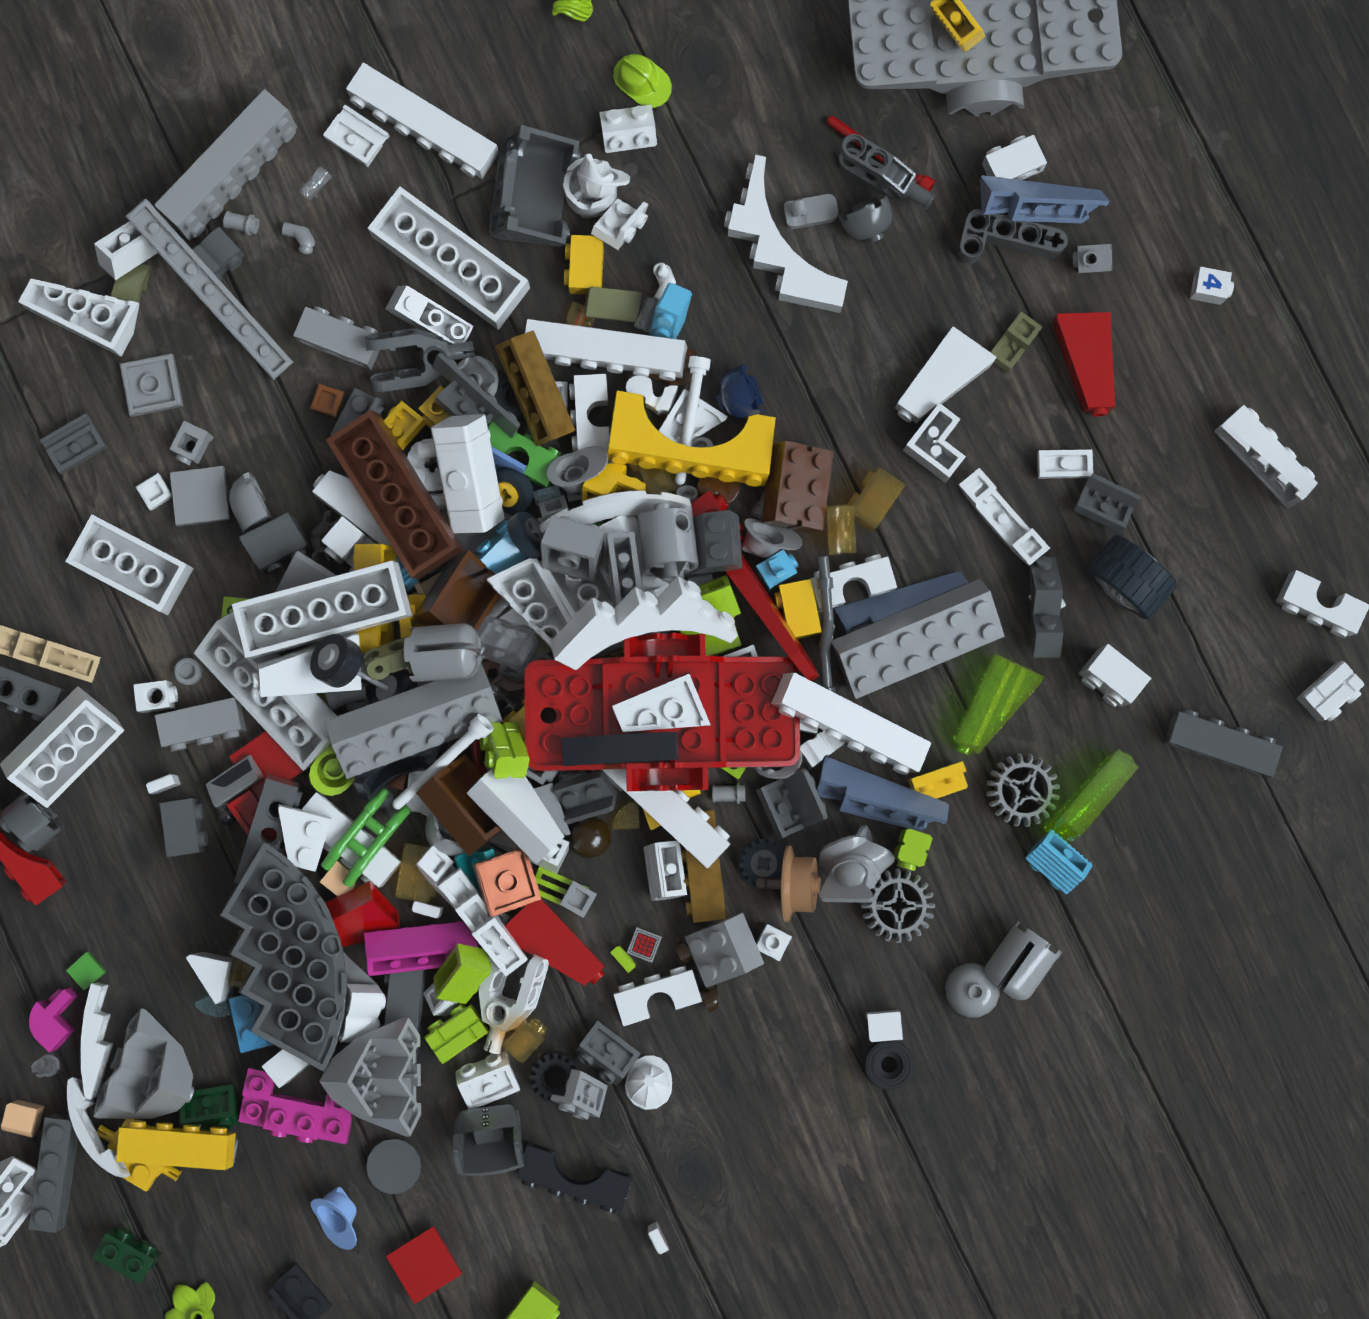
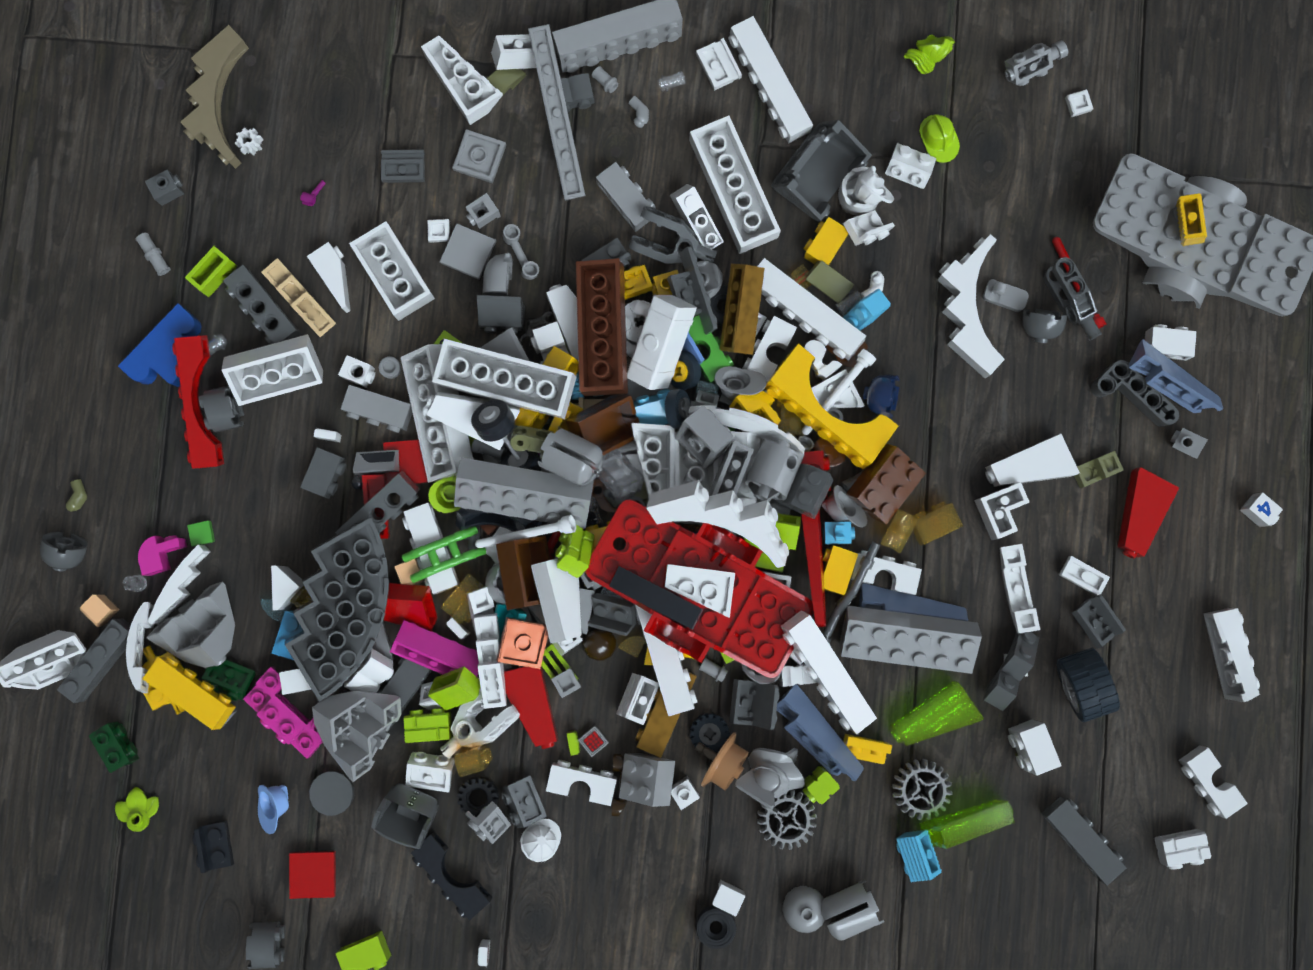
camera: 30 degrees right, 0 degrees up
white wing [278,804,331,872] -> none
dark orange tile [310,384,345,418] -> none
none -> white slope [307,242,350,313]
none -> light grey bar [503,224,539,280]

